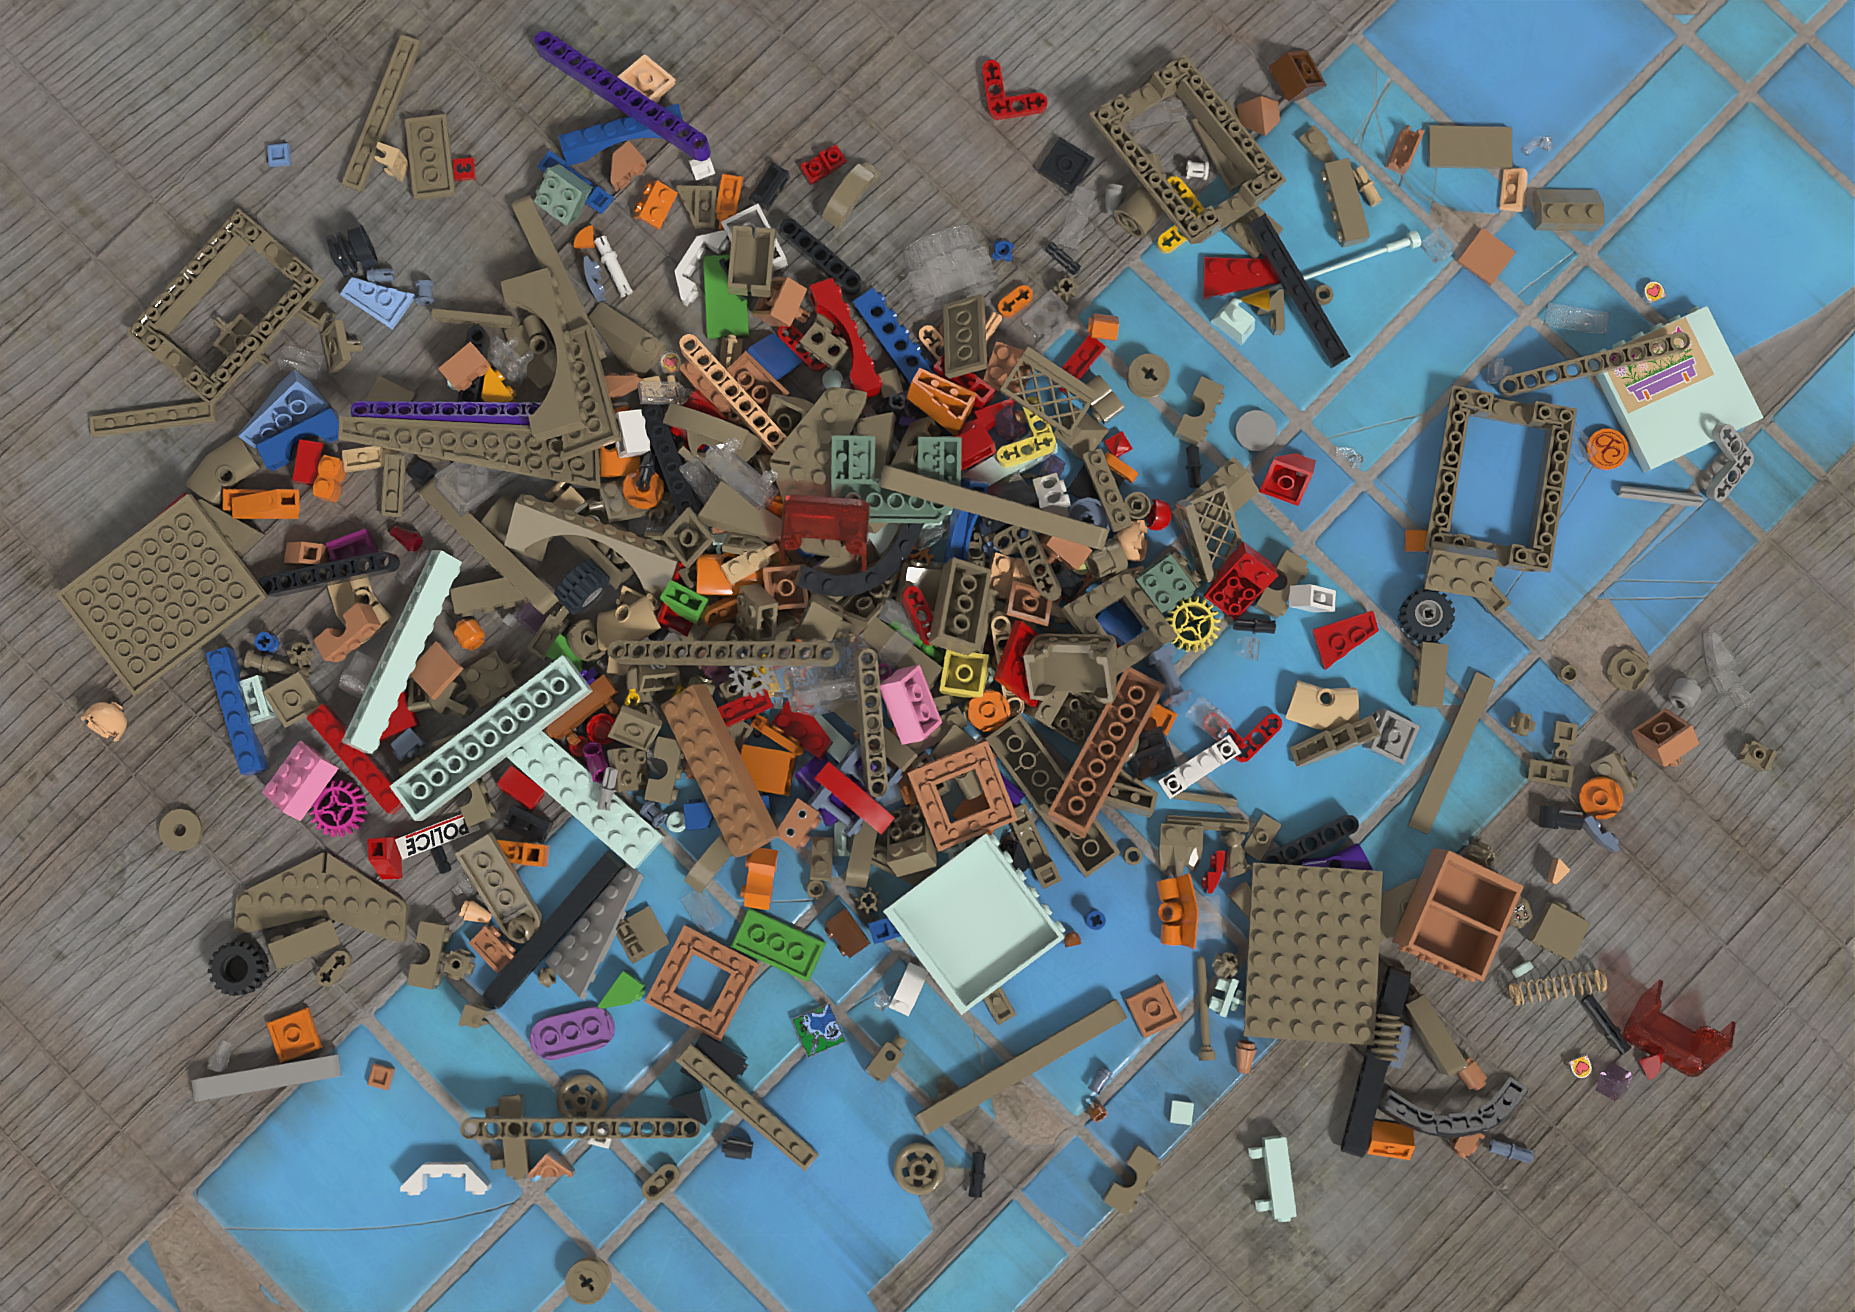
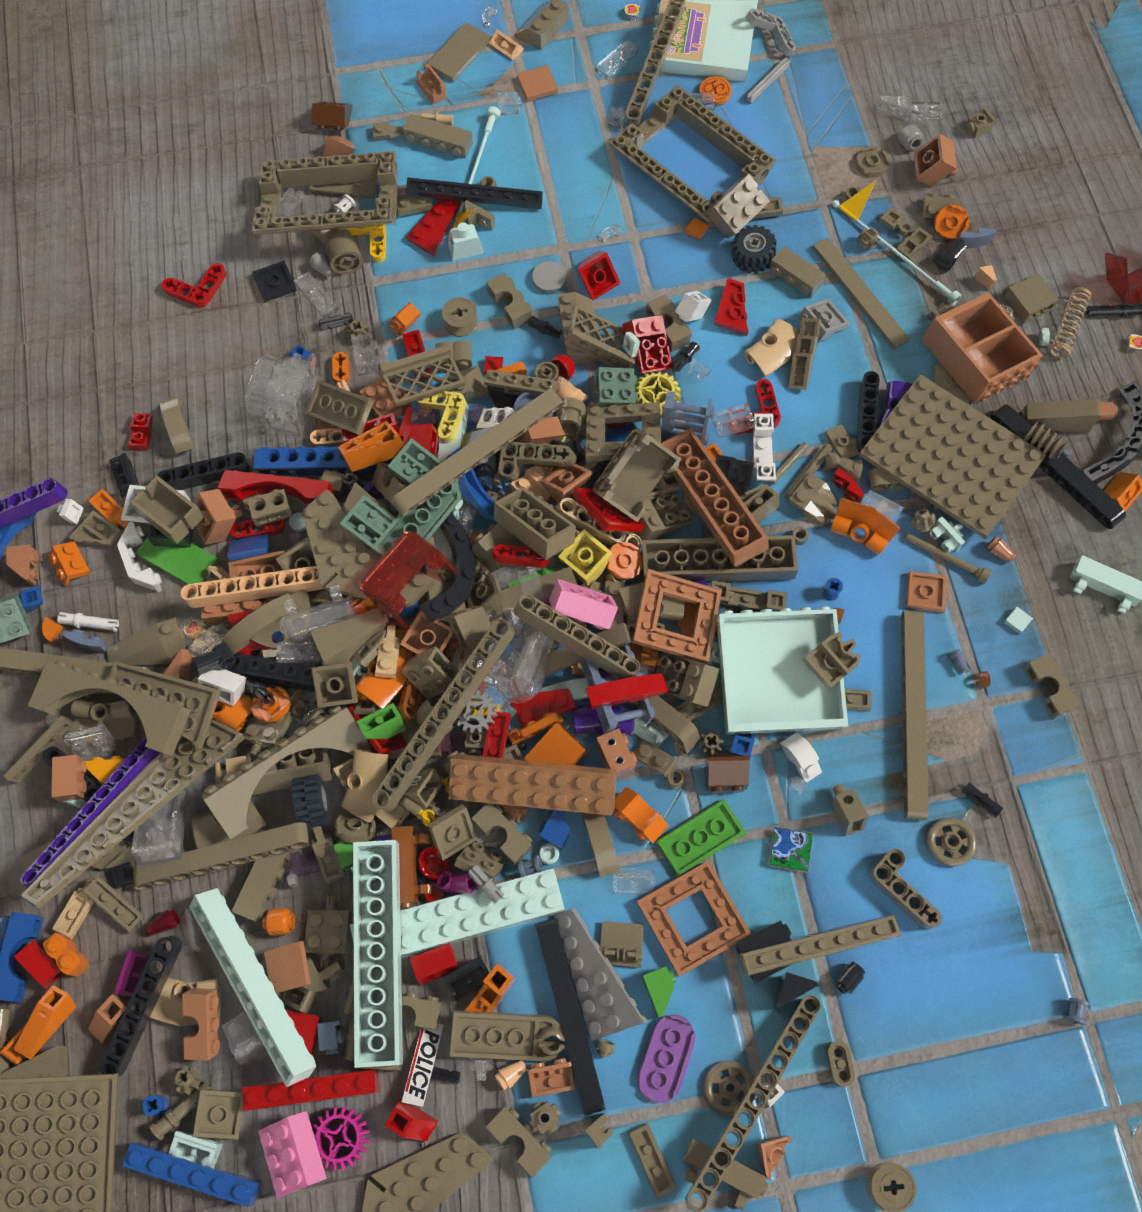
camera: 55 degrees left, 15 degrees down
none -> black piece [192,643,236,675]
none -> light aqua tile [622,332,640,357]
none -> dark tan tile [628,1123,677,1199]
none -> dark tan plate [802,632,860,690]
none -> piece [832,180,962,306]
none -> dark tan beam [869,849,942,930]

